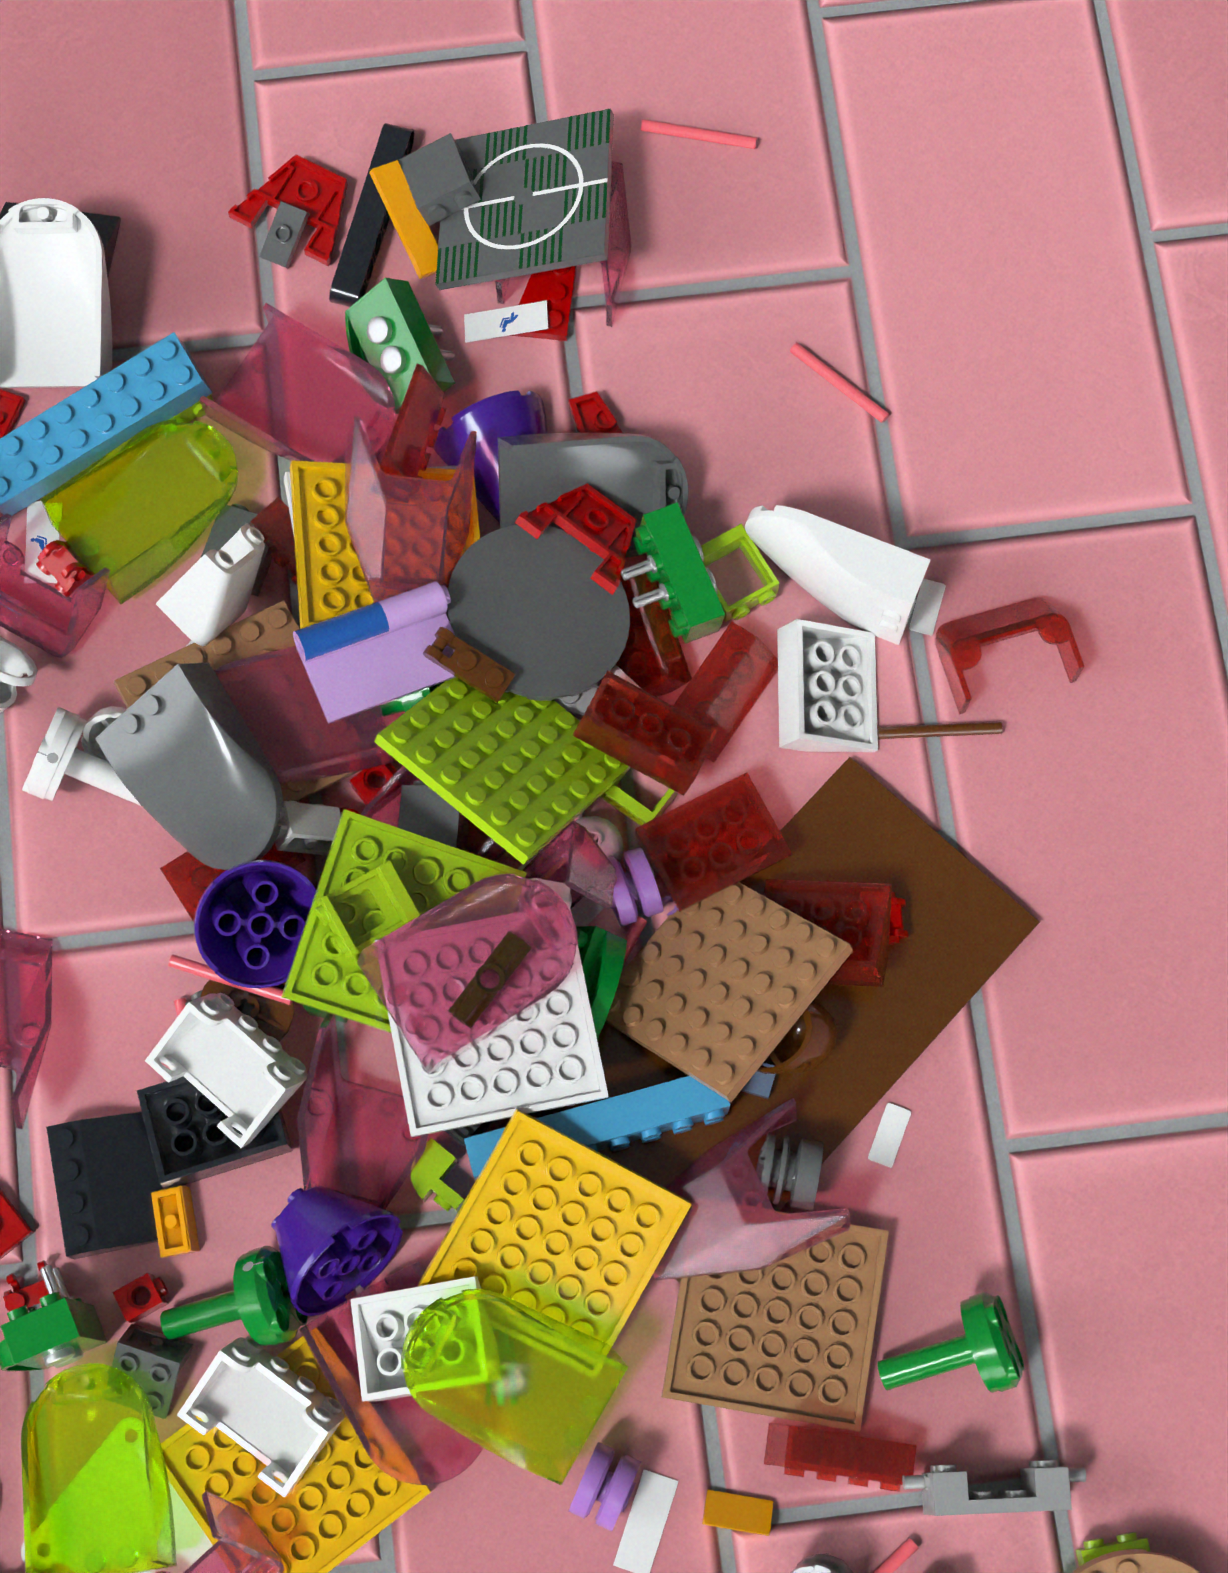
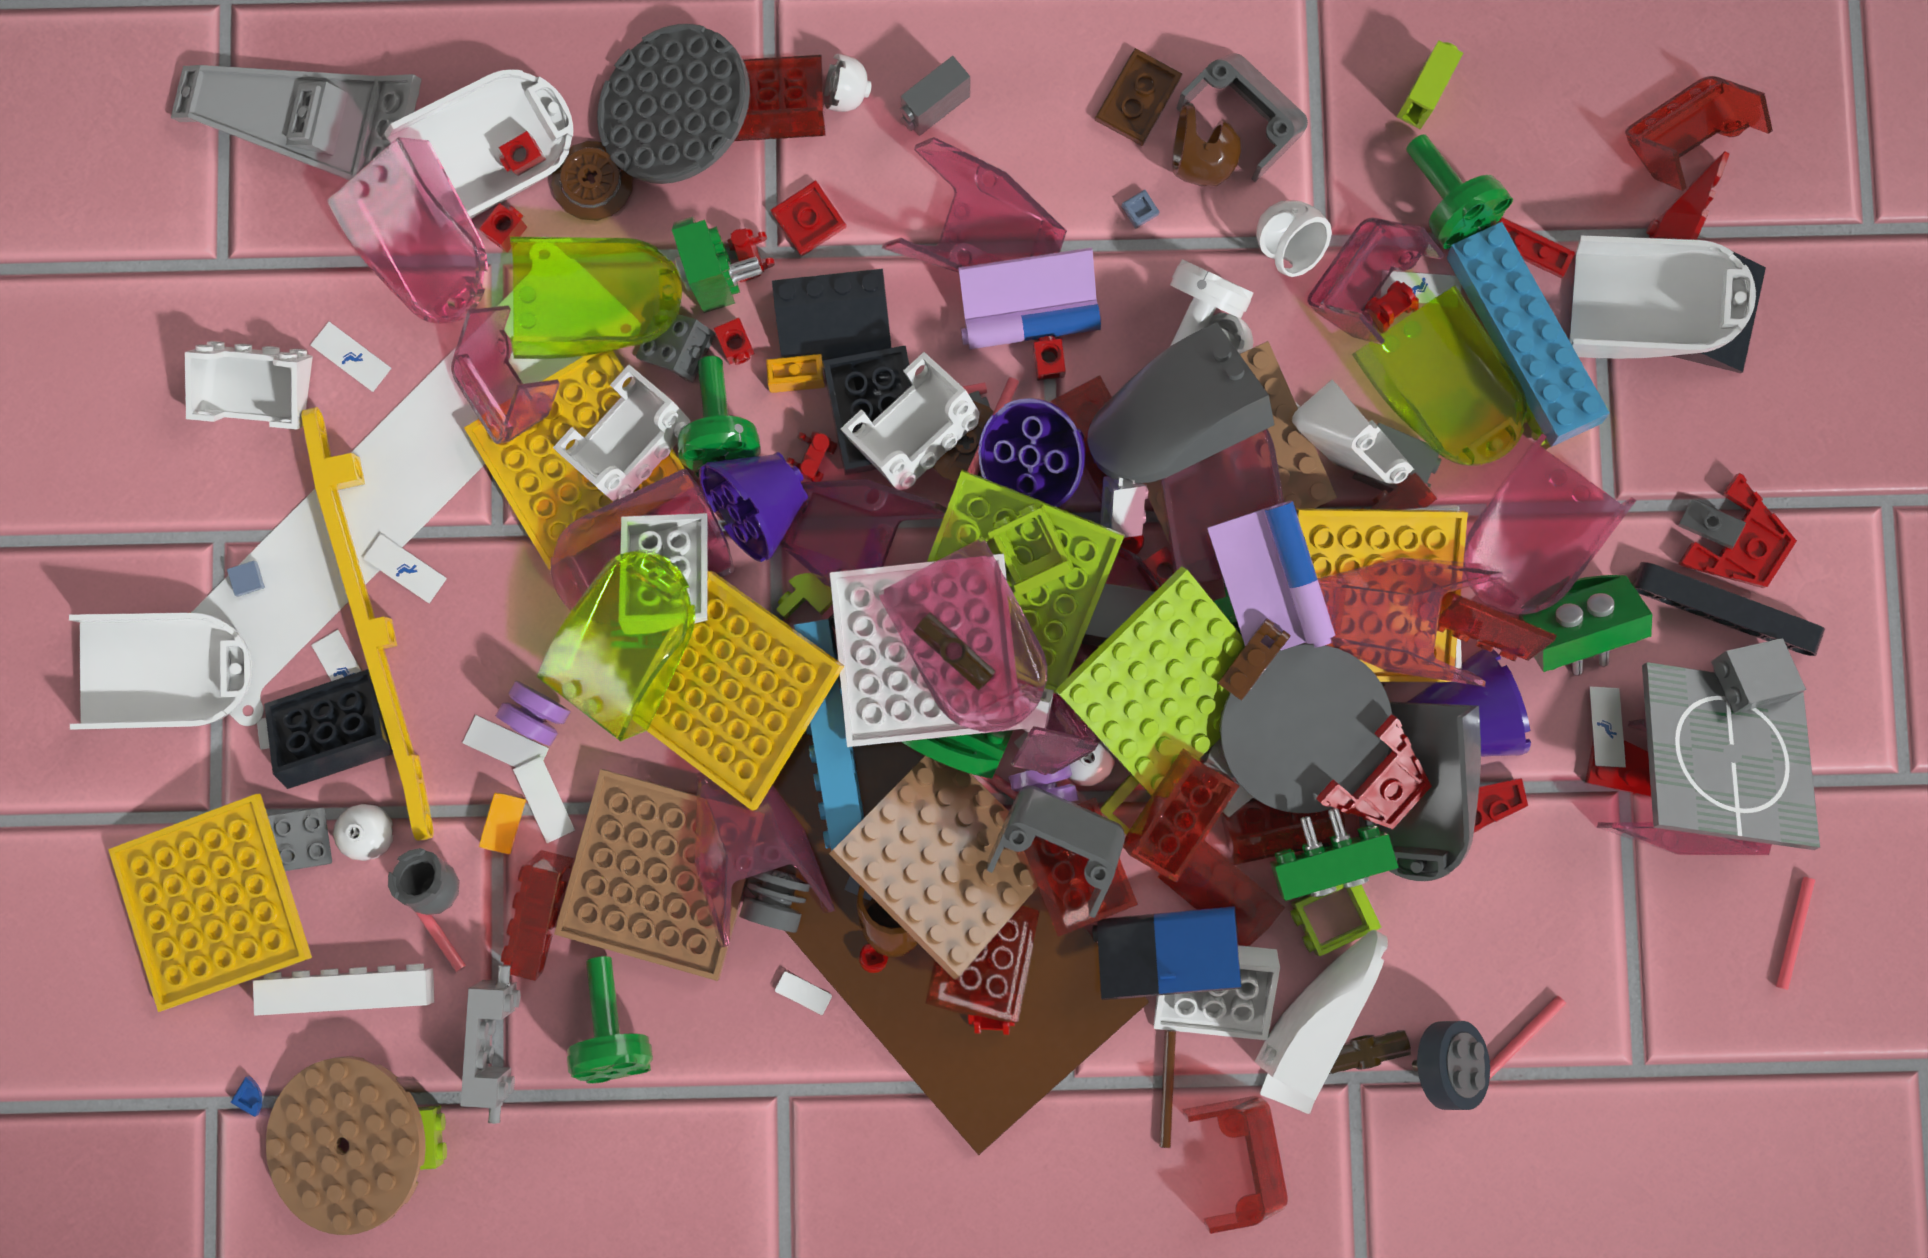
camera: 95 degrees right, 10 degrees up
light orange tile [369,160,438,279] -> none
none -> white sticker [513,757,575,843]
none -> red piece [786,431,838,485]
none -> red tile [859,943,888,973]
none -> lavender door [958,248,1101,350]
none -> dark grey windscreen [987,786,1125,918]
none -> red brick [1033,336,1066,381]
none -> door [1092,907,1242,1000]
none -> dark brown piece [1329,1030,1411,1074]
none -> black wheel [1412,1021,1490,1110]

